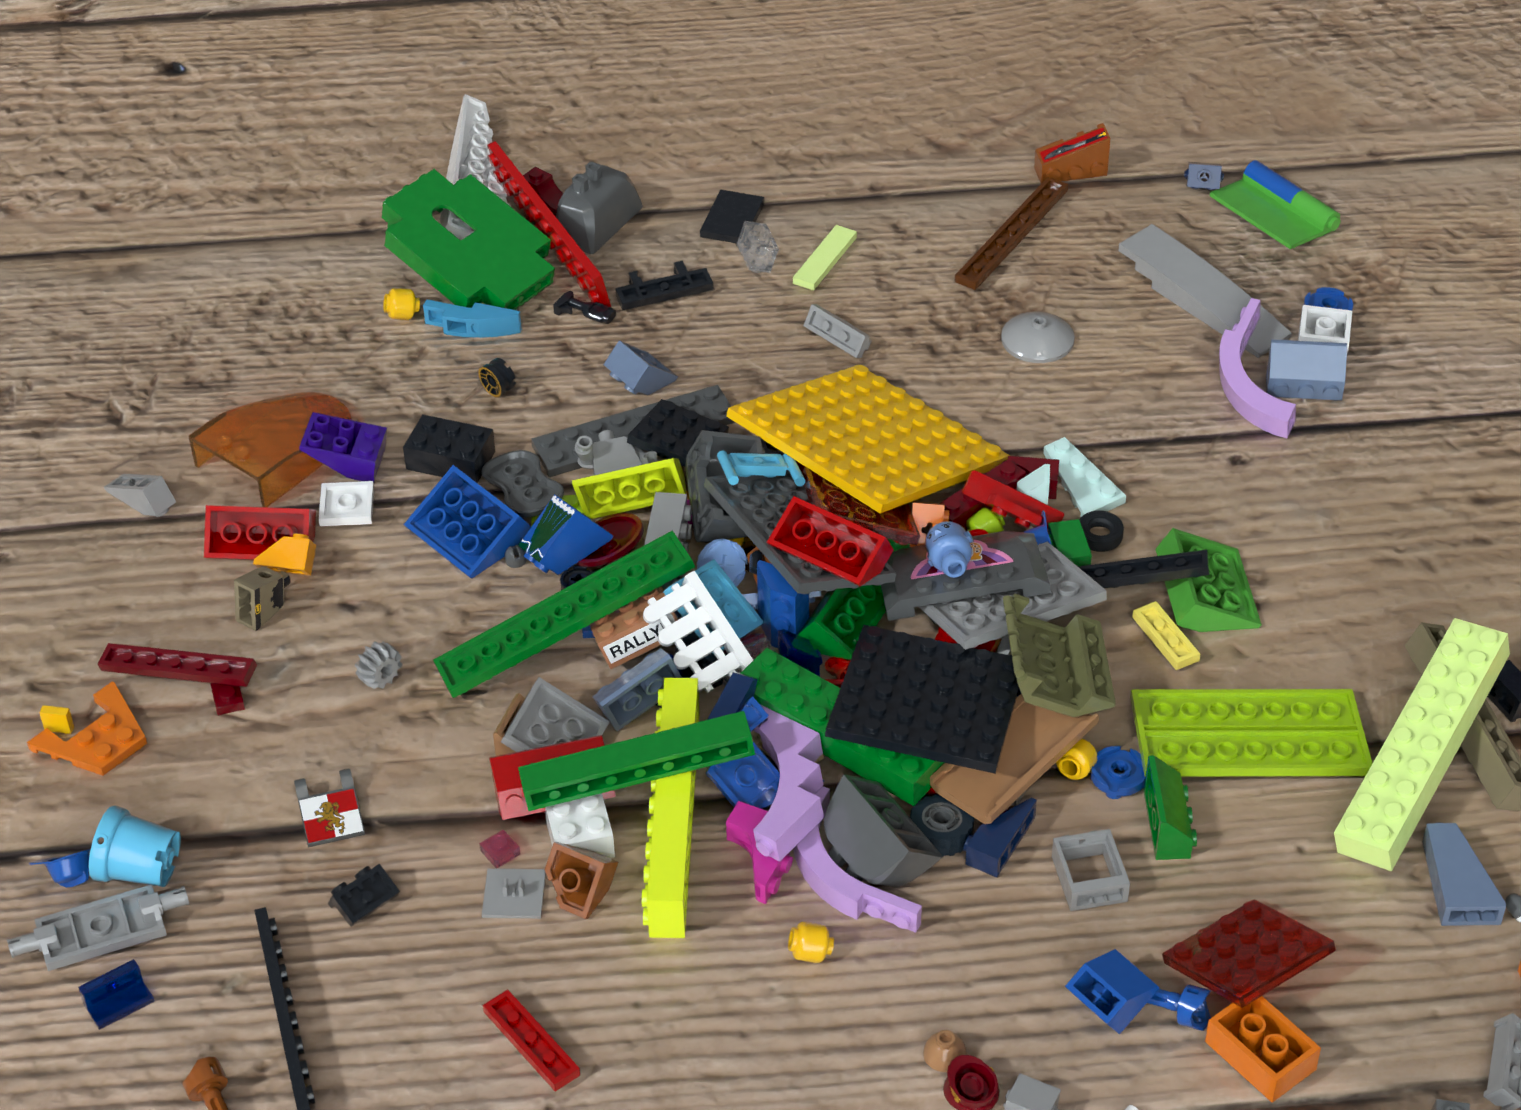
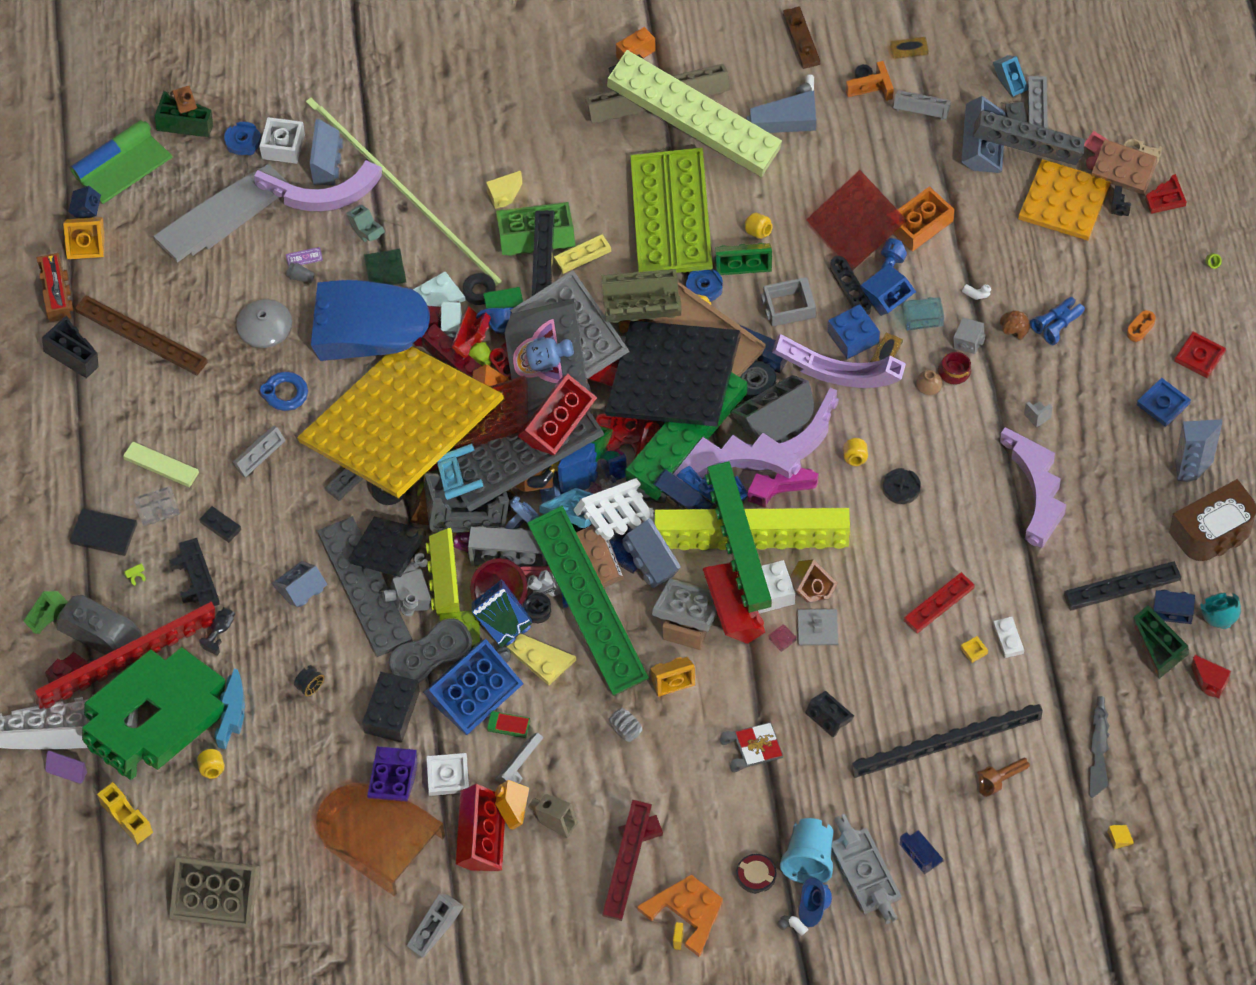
camera: 90 degrees left, 15 degrees up
none -> bright green arch [24,591,68,634]
none -> black wedge [42,315,99,379]
none -> light orange slope [63,217,104,259]
none -> yellow arch [97,782,153,845]
none -> lime tile [123,563,146,586]
none -> dark green wedge [155,91,213,138]
none -> dark tan slope [169,856,261,928]
none -> dark orange bracket [170,85,197,113]
none -> black plate [199,506,242,543]
none -> blue piece [260,372,308,411]
none -> medium lavender sticker [286,247,323,267]
none -> dark grey cone [286,262,315,283]
none -> yellowish green piece [306,98,502,286]
none -> blue windscreen [311,280,430,361]
none -> sand green brick [346,204,385,242]
none -> clear green plate [364,249,407,285]
none -> light yellow slope [486,171,522,209]
none -> tile [487,711,531,738]
none -> light grey hinge [495,732,543,784]
none -> light yellow wing [507,634,576,685]
none -> light orange slope [650,656,695,697]
none -> tile [736,854,777,894]
none -> yellow head [745,212,773,239]
none -> lavender arch [772,334,906,388]
none -> arm [777,915,808,936]
none -> blue brick [828,304,880,359]
none -> black beam [830,256,871,315]
none -> clear yellow tile [870,332,903,362]
none -> black tile [883,468,921,504]
none -> clear light blue brick [903,297,944,331]
none -> yellow plate [960,636,988,663]

